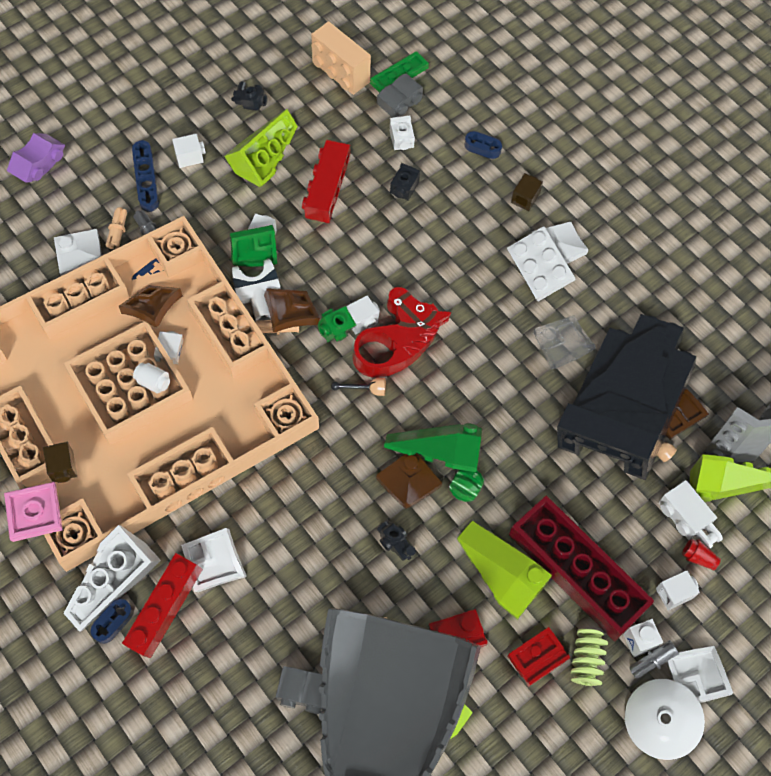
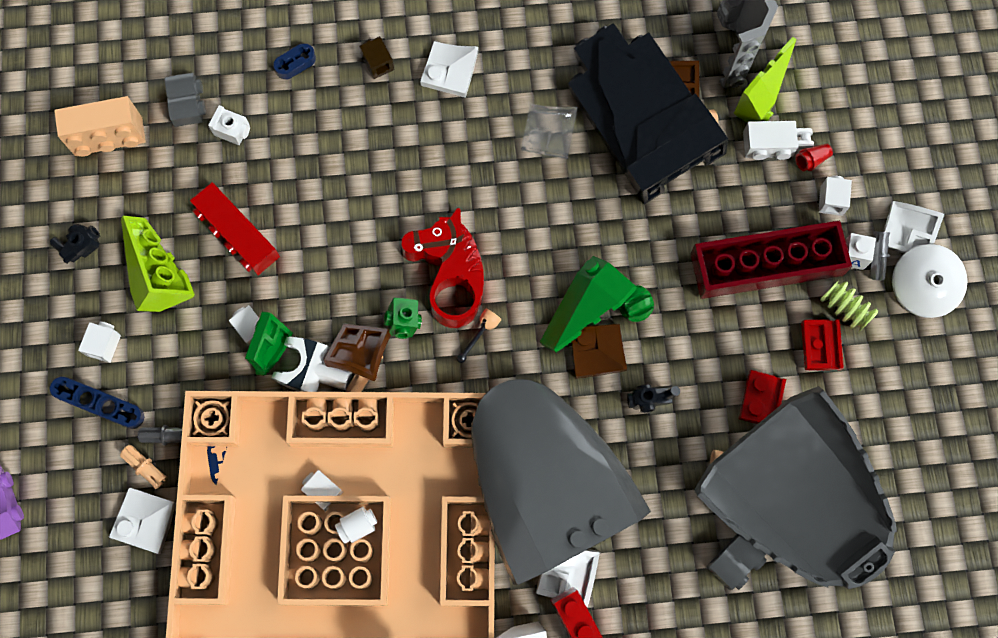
camera: 55 degrees left, 10 degrees up
reddish brown plate [119,285,183,327] -> none
white brick [346,296,380,335] -> none
green plate [370,51,429,93] -> none
black brick [390,163,420,201] -> none
lime wedge [457,521,552,620] -> none
white plate [507,226,576,301] -> none
none -> dark grey windscreen [471,379,651,586]

